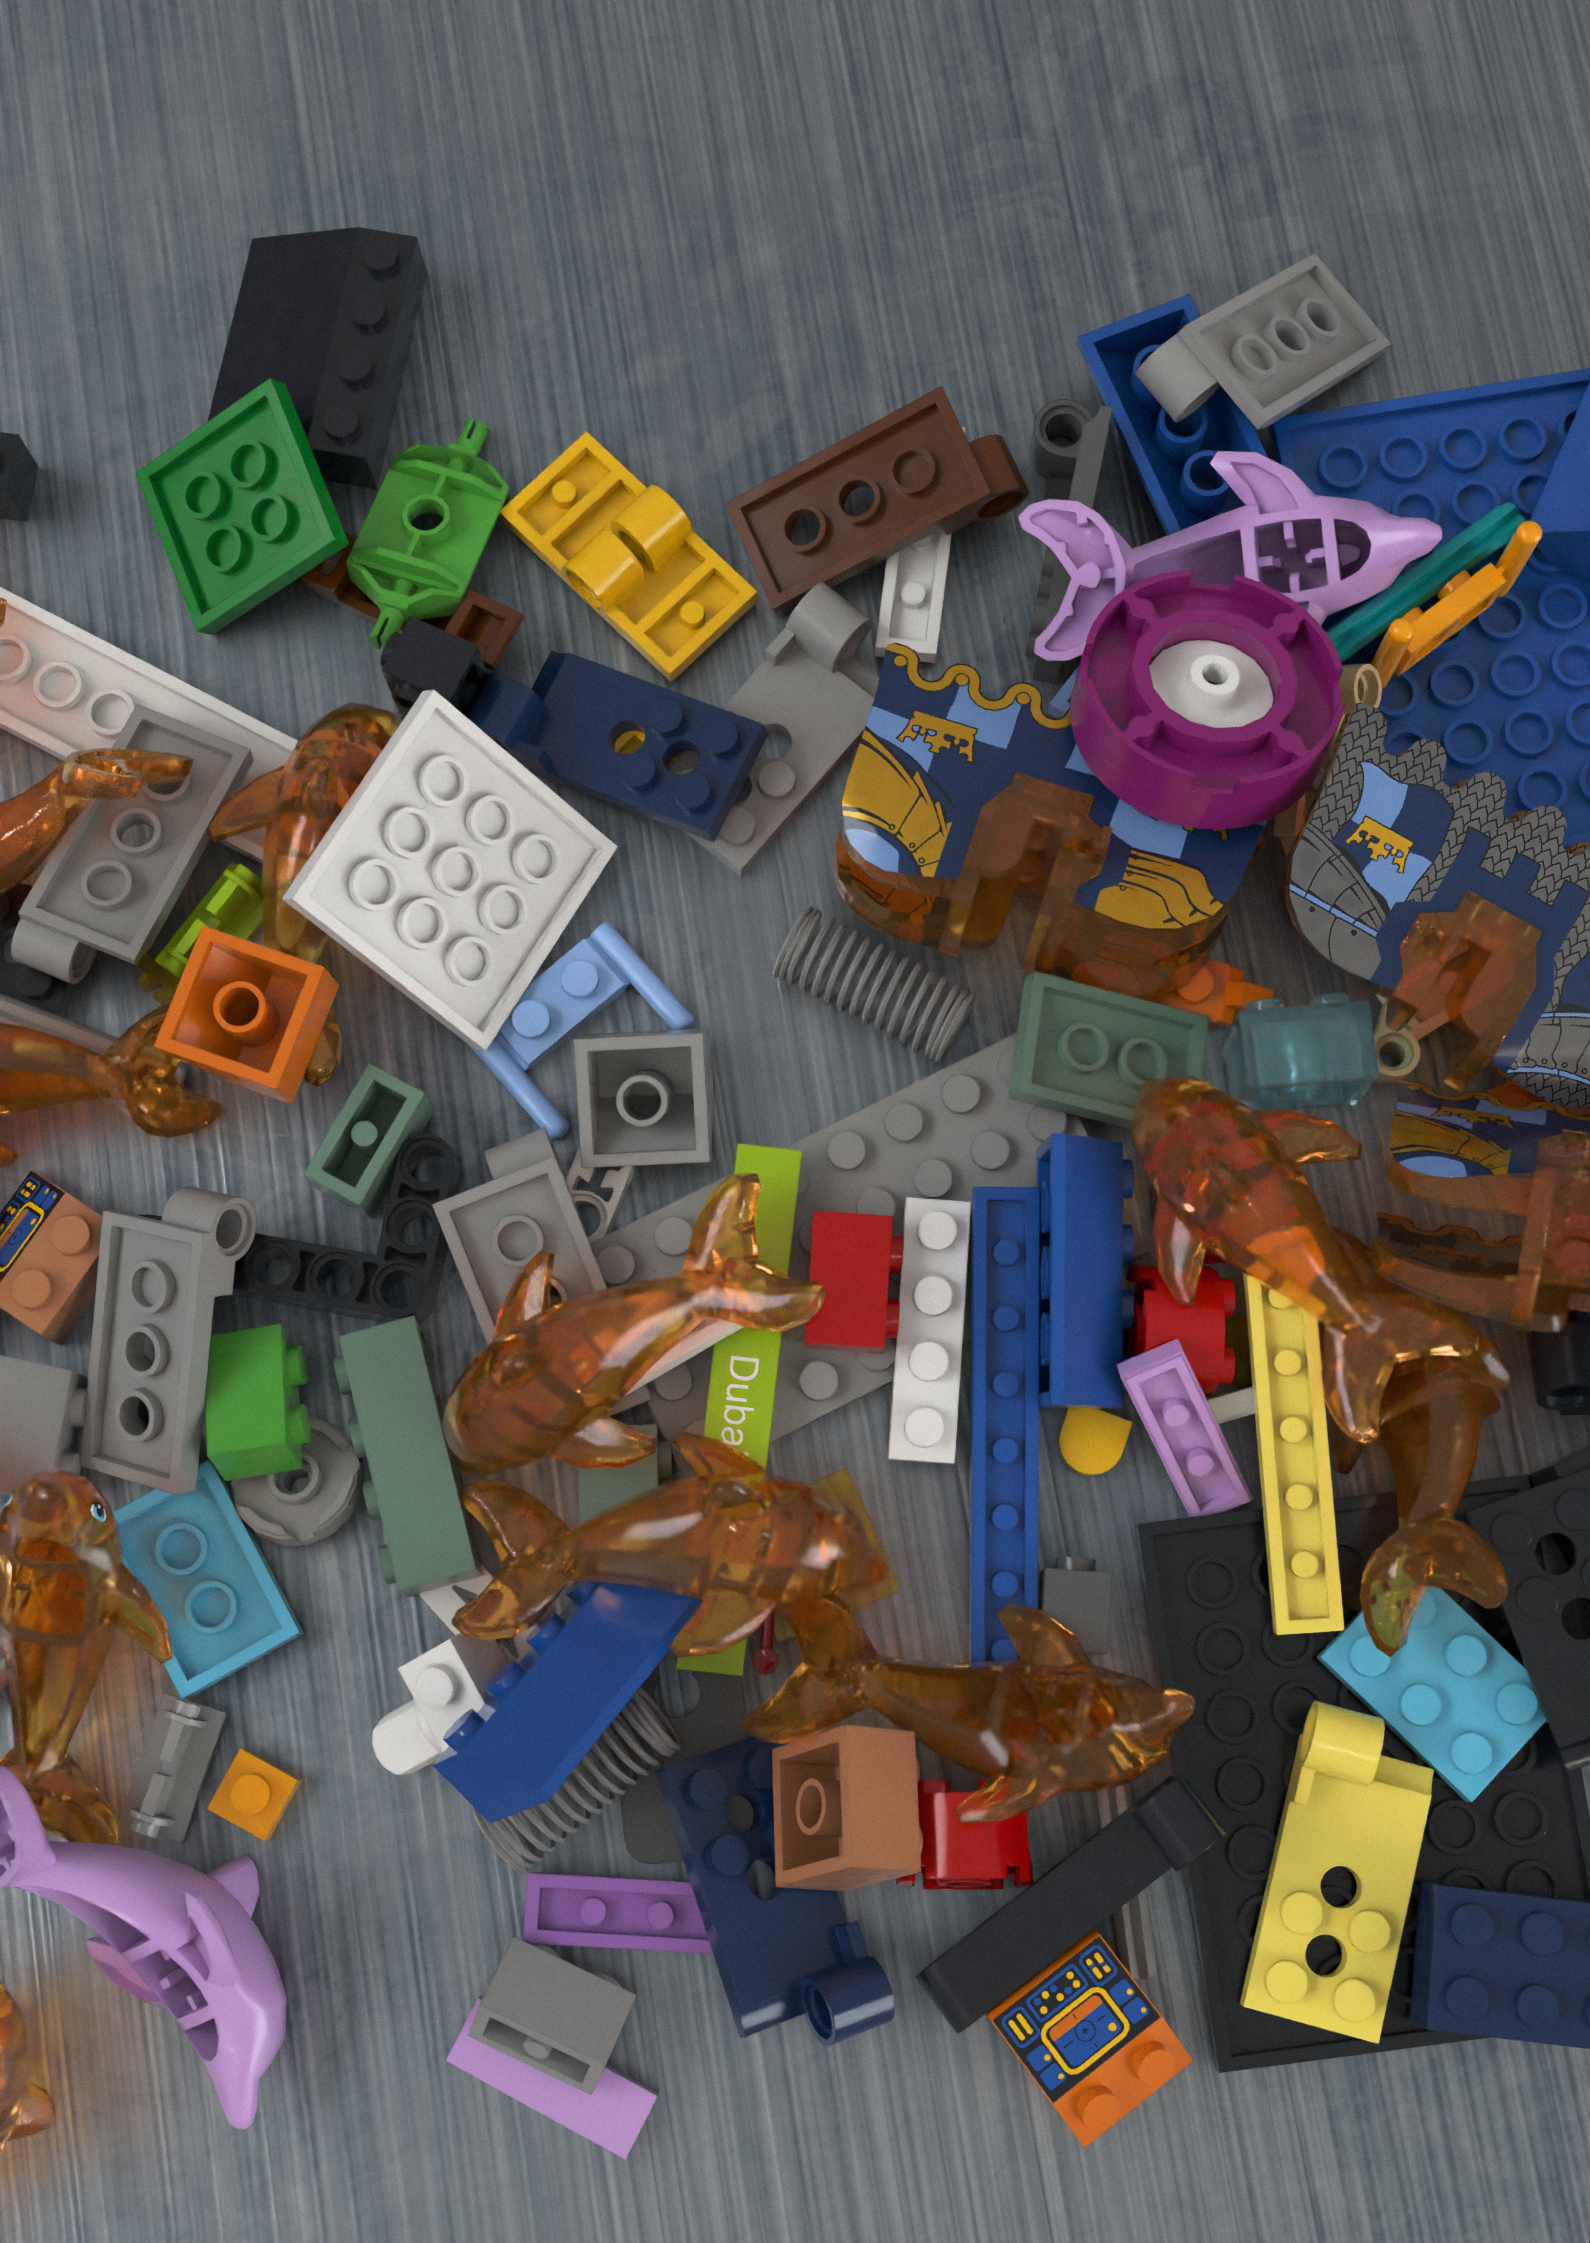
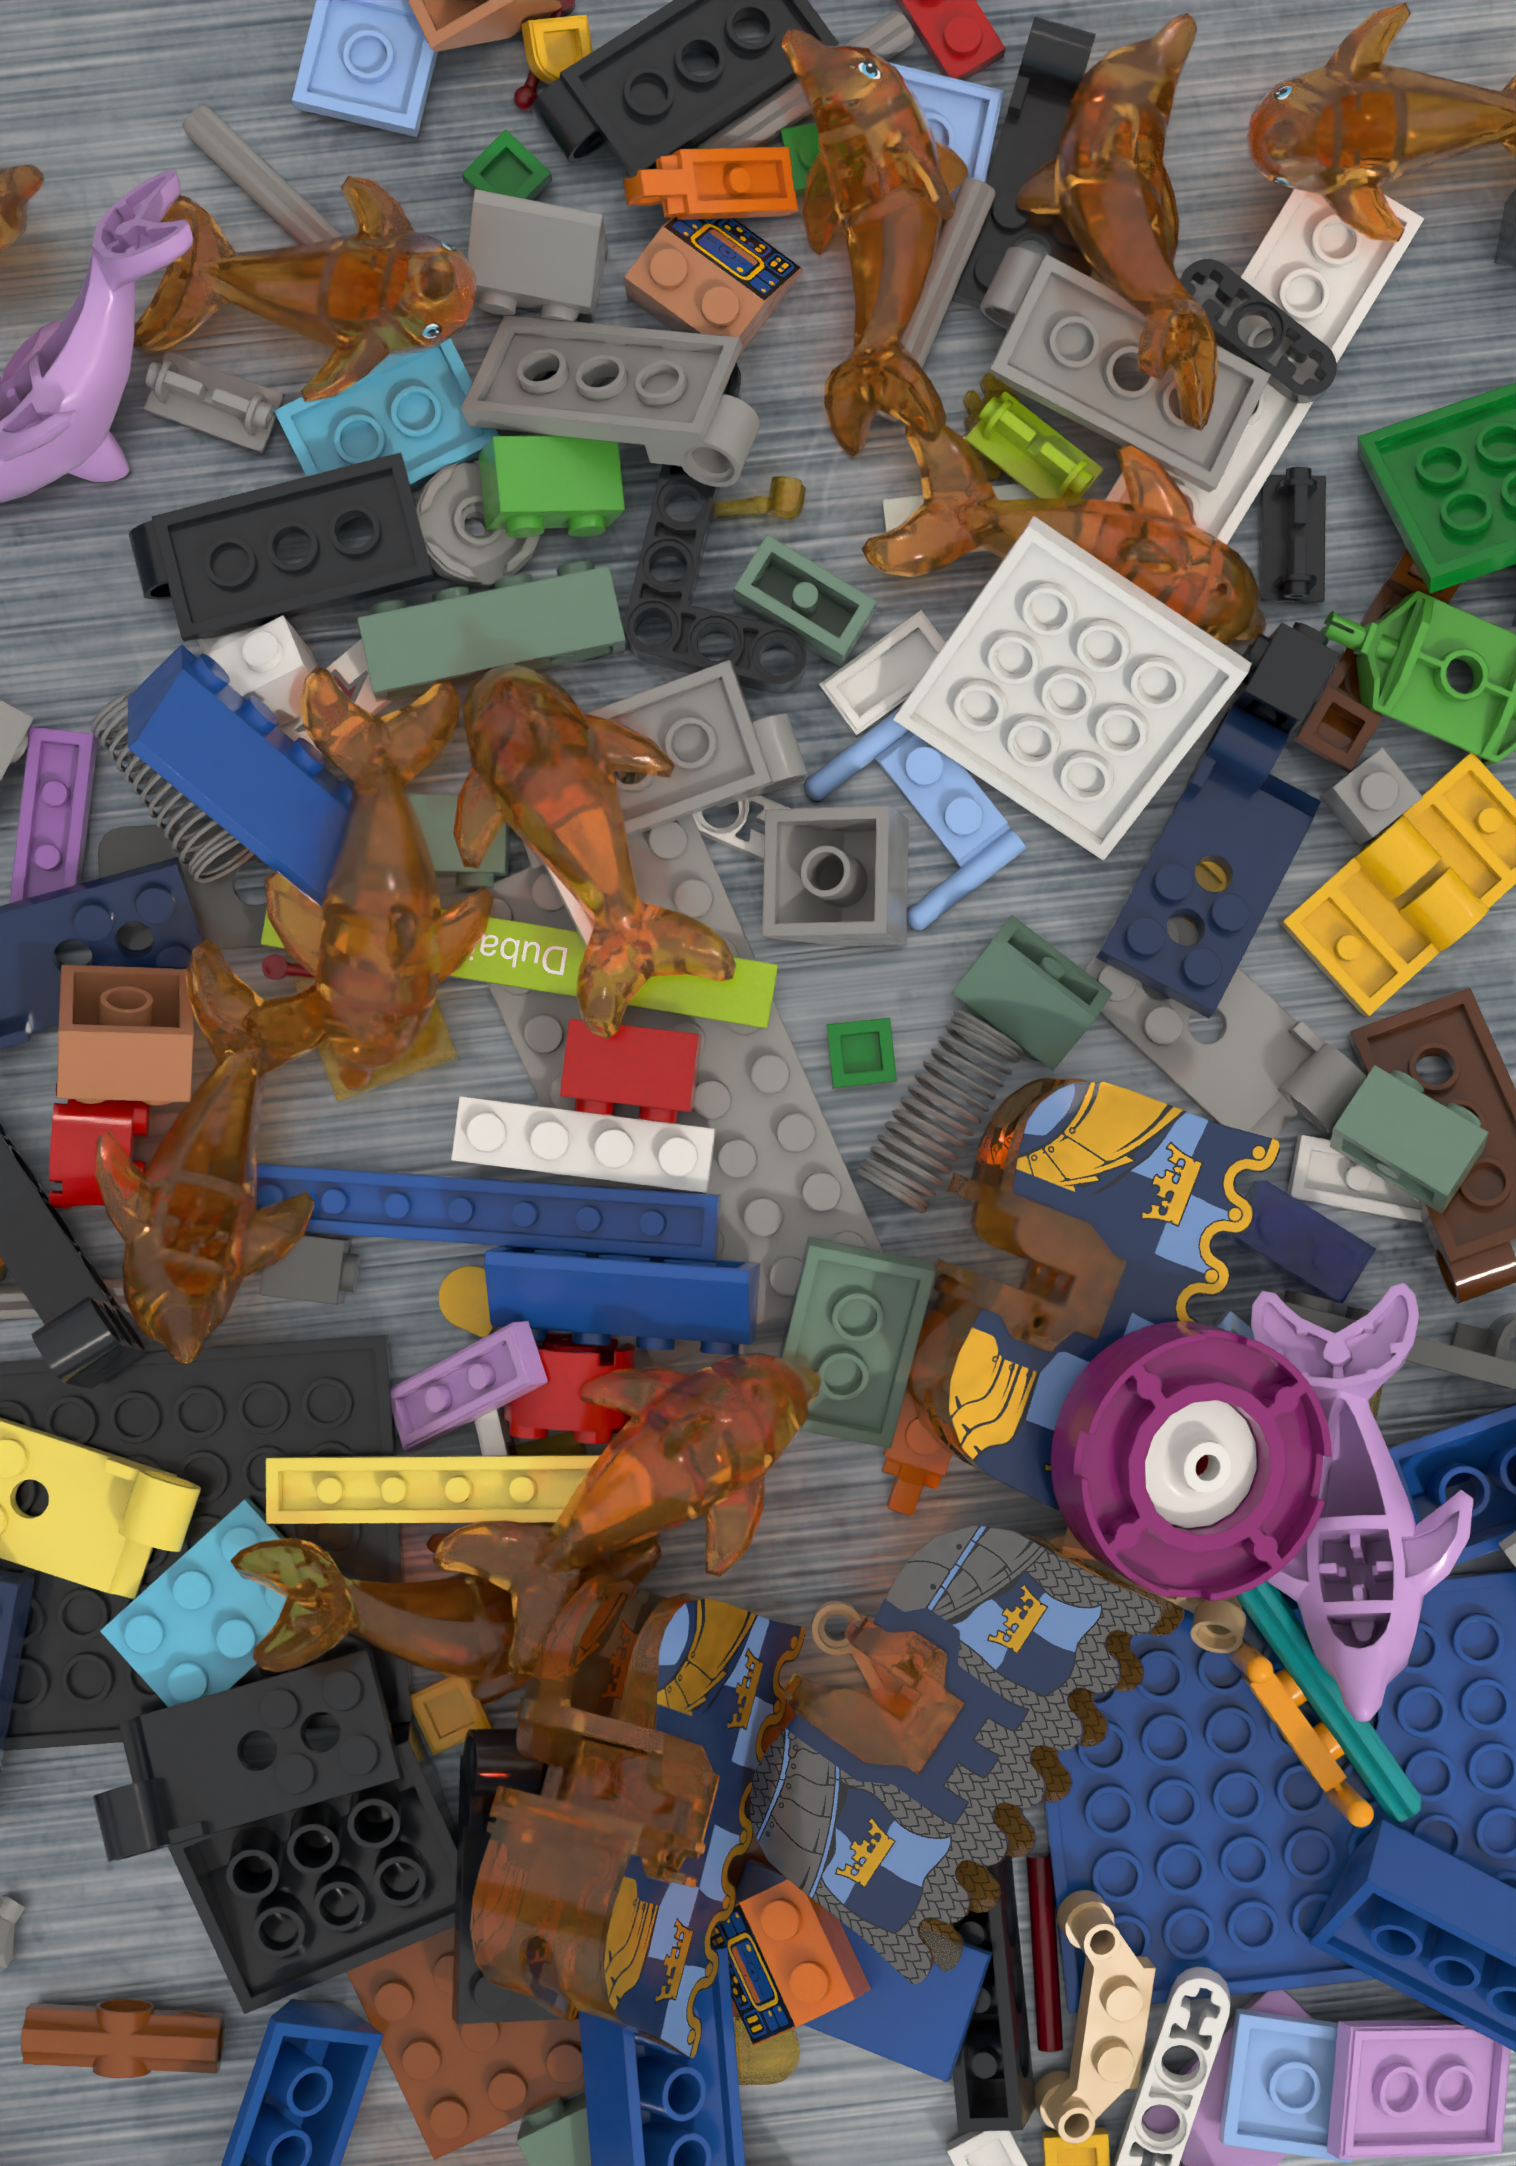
camera: 85 degrees right, 10 degrees up
orange slope [153,925,339,1105] -> none
light orange plate [207,1748,302,1841] -> none
clear light blue brick [1221,993,1379,1115] -> none
none -> black hinge [129,452,435,642]
none -> yellow tile [412,1668,493,1756]
none -> clear yellow hand [715,476,806,519]
none -> white tile [819,610,945,738]
none -> green plate [826,1018,897,1089]
none -> sand green brick [952,915,1113,1071]
none -> black beam [1175,259,1337,403]
none -> clear blue brick [1221,1180,1376,1304]
none -> black hinge [1261,467,1326,602]
none -> light grey brick [1319,747,1423,845]
none -> sand green brick [1330,1065,1489,1214]

